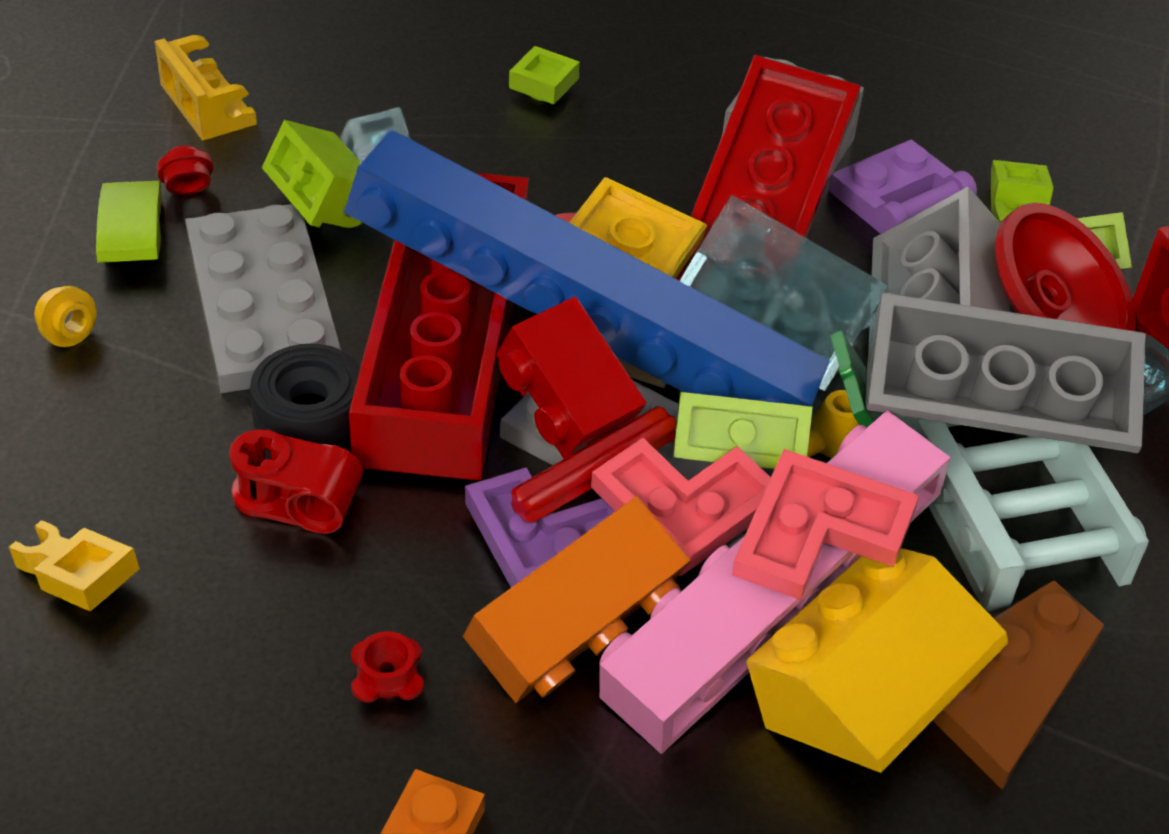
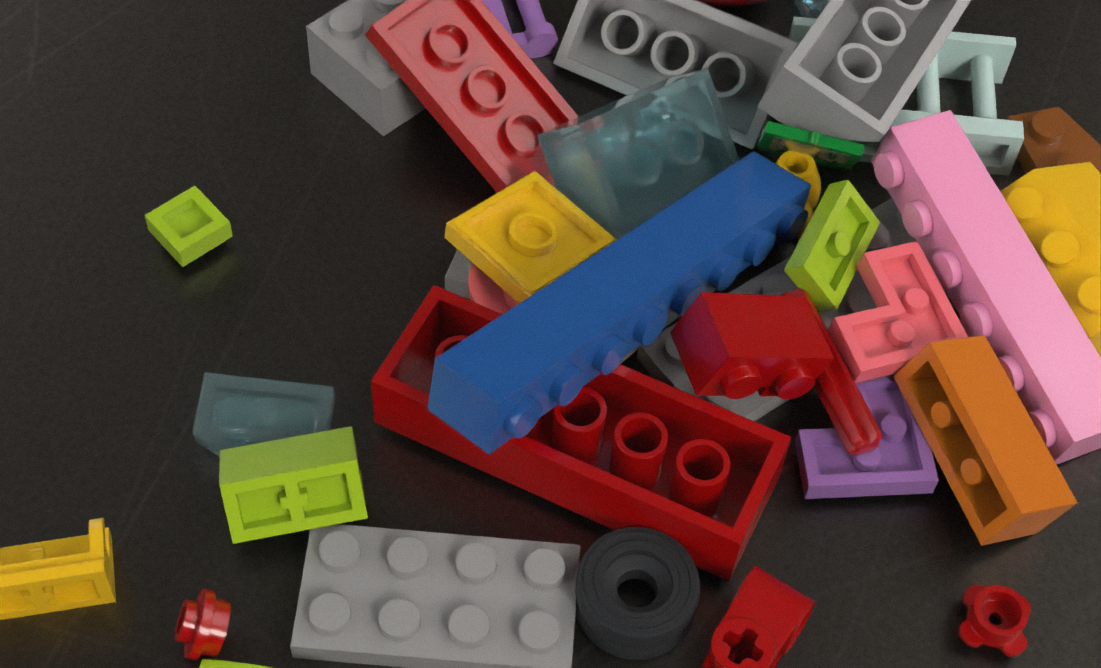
camera: 70 degrees left, 10 degrees up
coral plate [732,449,919,600] -> none

